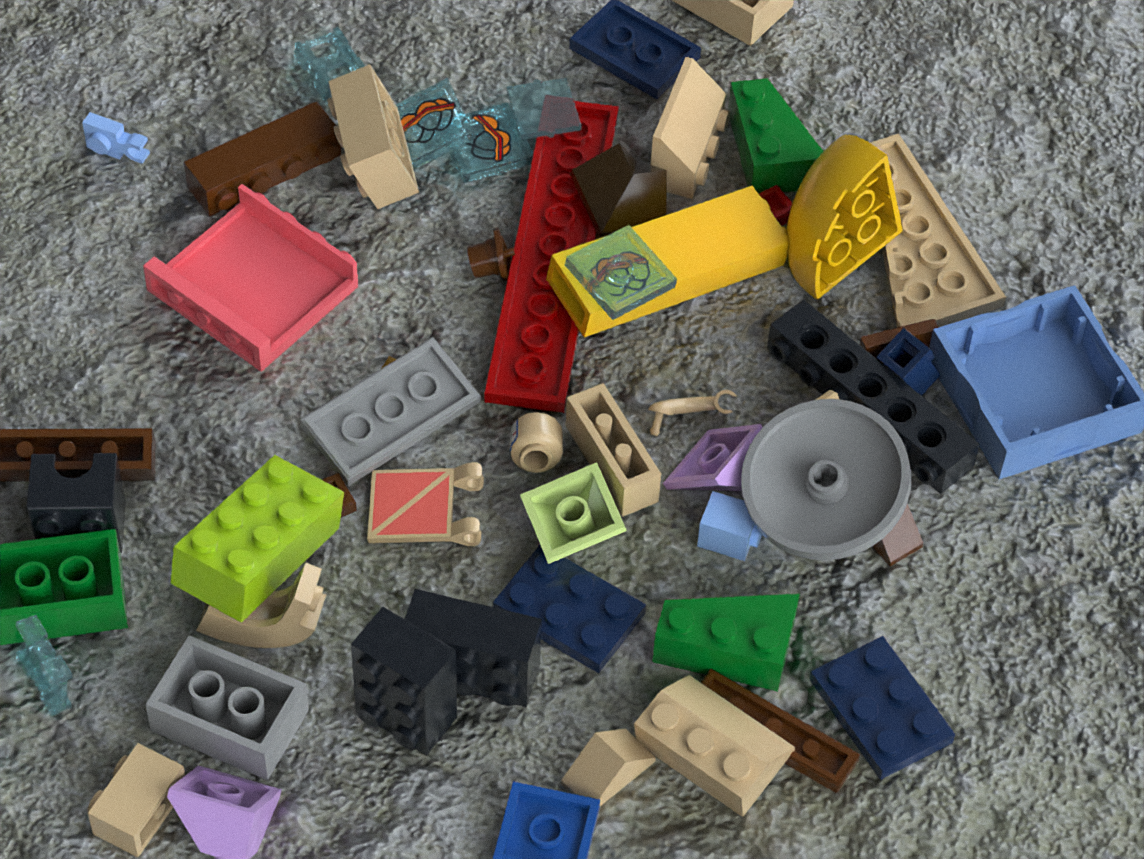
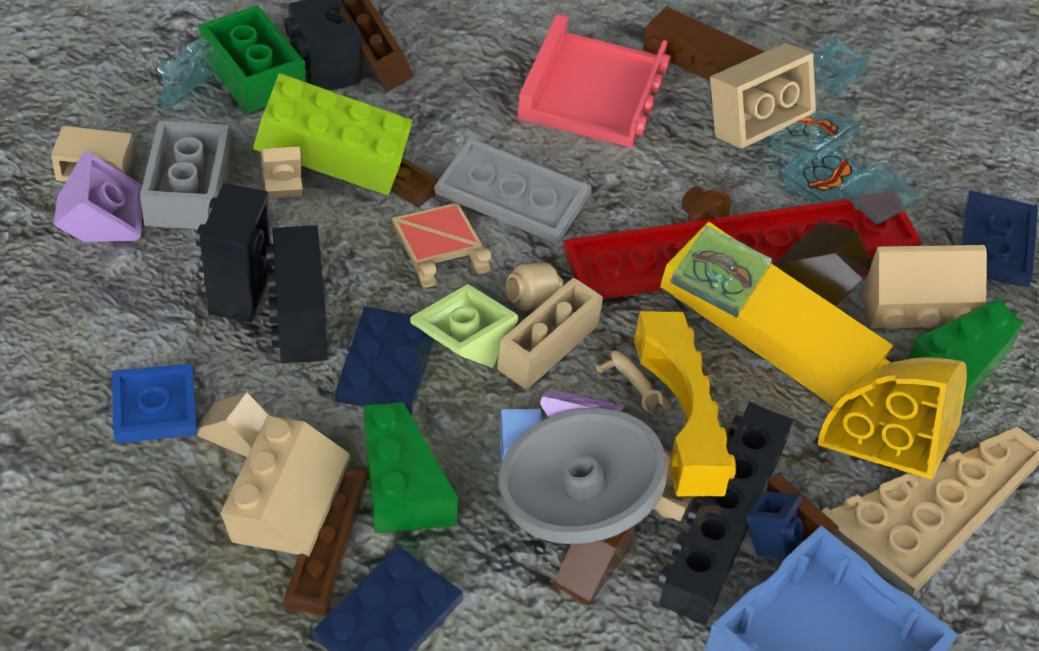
camera: 65 degrees right, 5 degrees down
none -> yellow arch [634,311,736,496]

